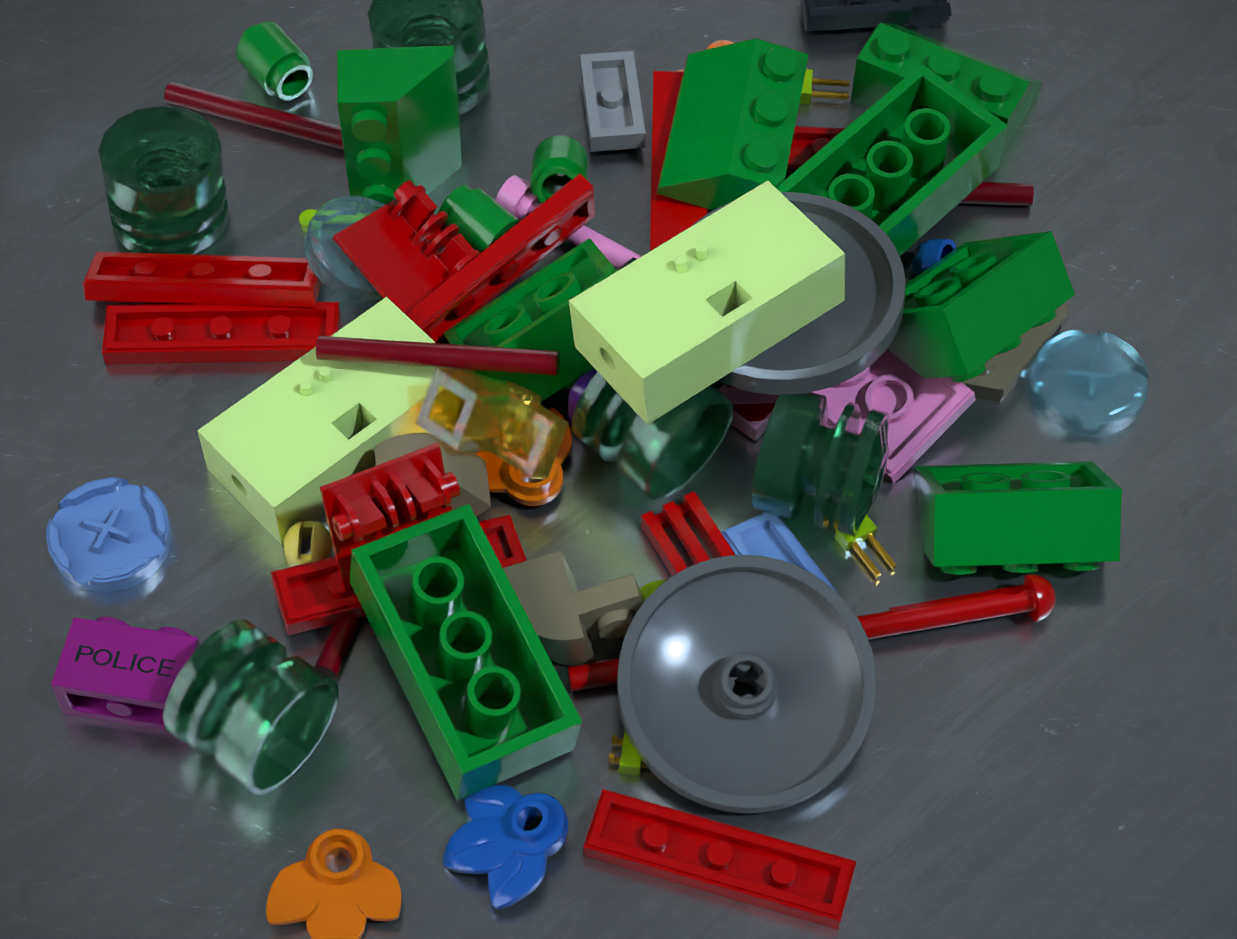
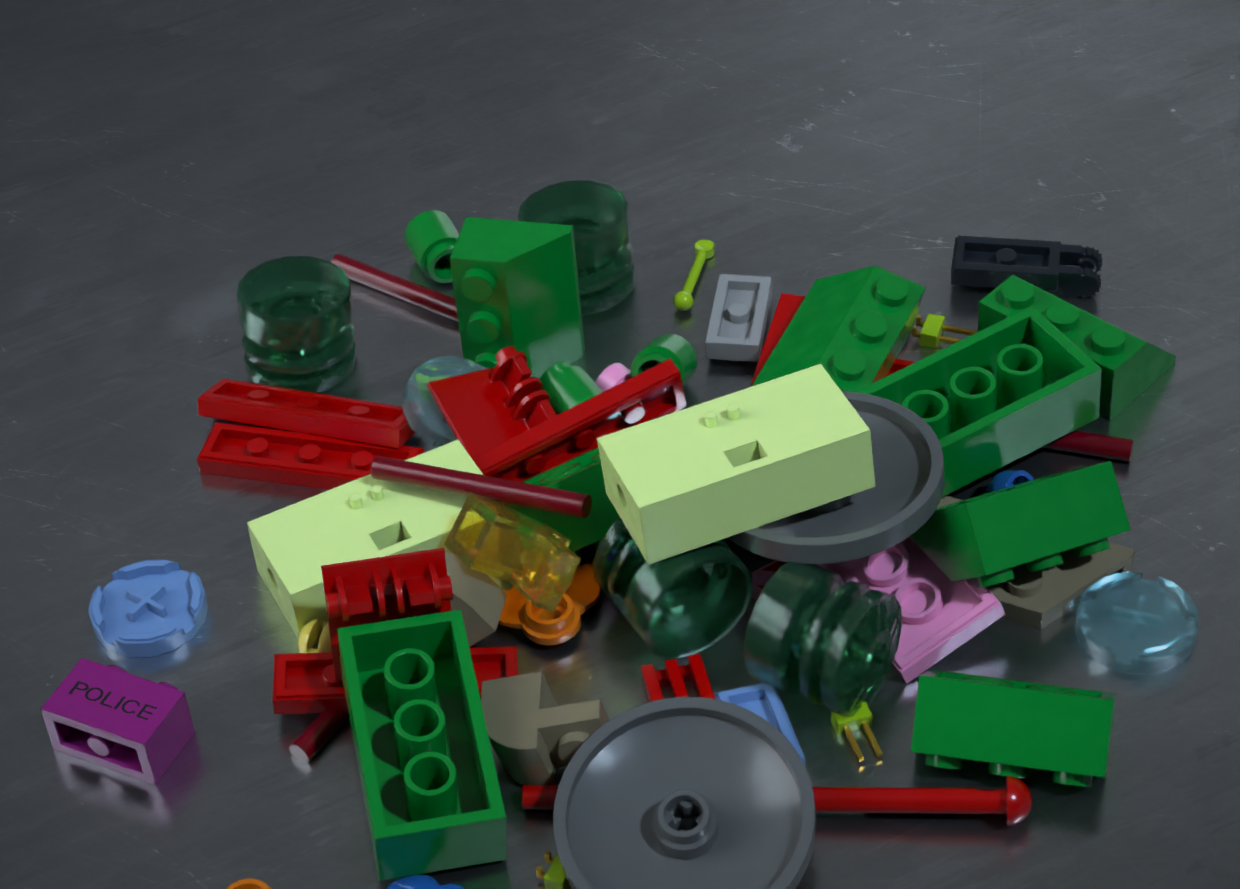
camera: 20 degrees right, 15 degrees down
clear green wheel [163,619,339,796] -> none
none -> lime hinge [673,239,715,311]

